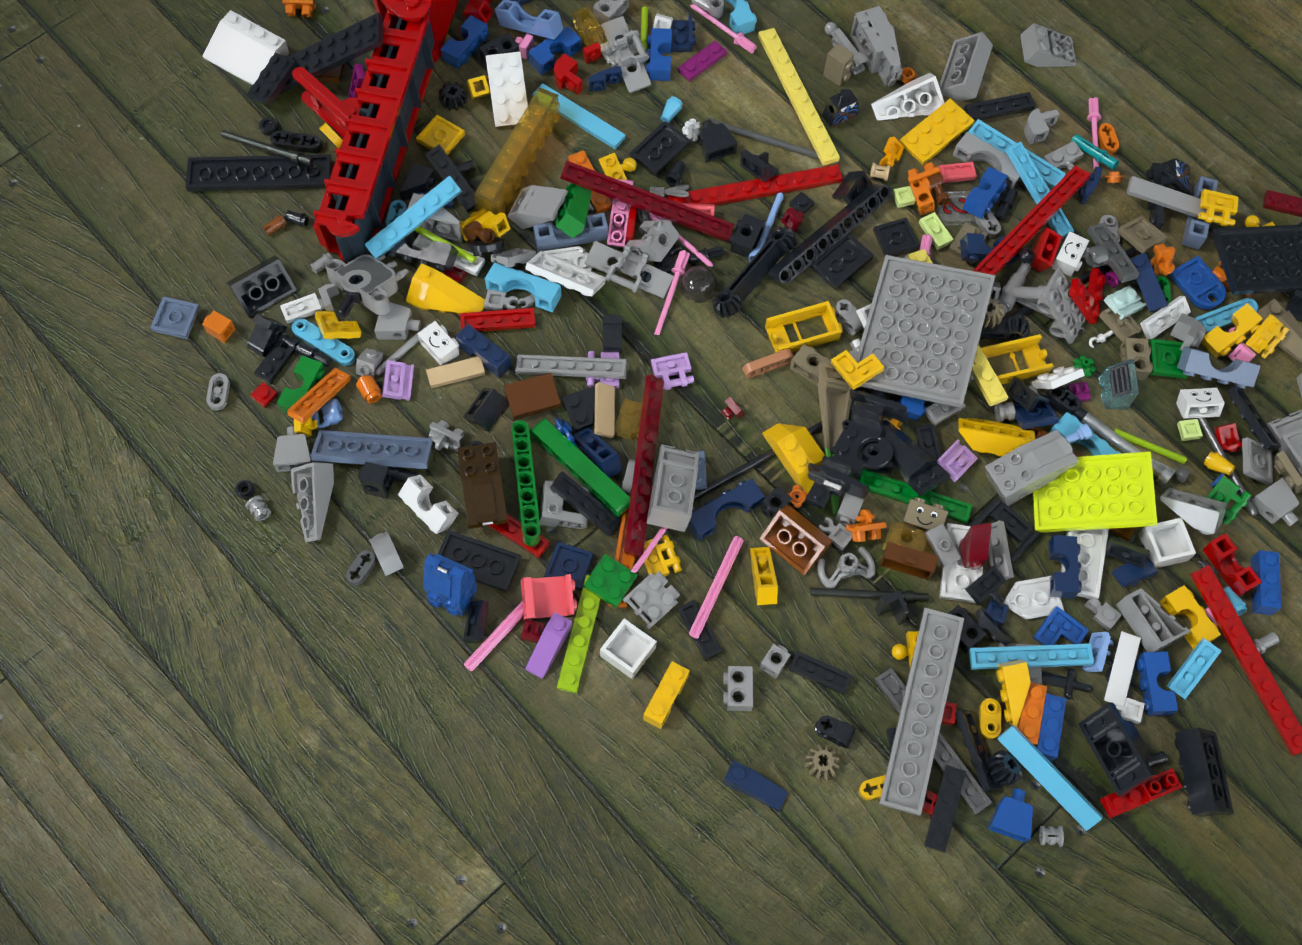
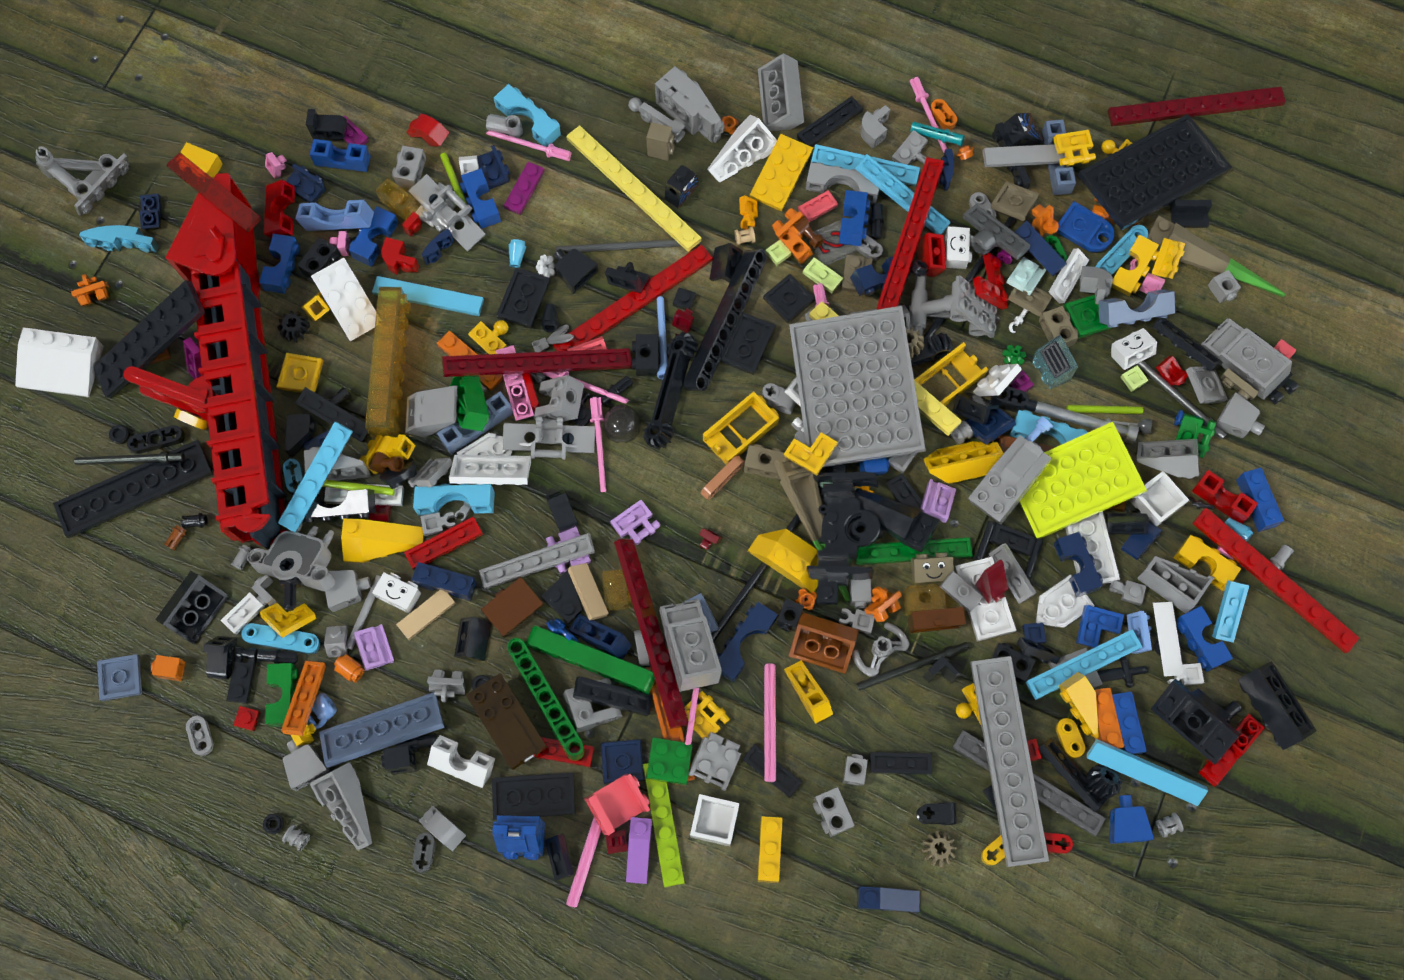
camera: 20 degrees left, 5 degrees up
black plate [247,52,299,107] -> none
black plate [924,765,966,853] -> none
black plate [965,566,1006,606] -> none
light grey slope [1020,23,1077,67] -> none
yellow cone [1204,452,1235,476] -> none

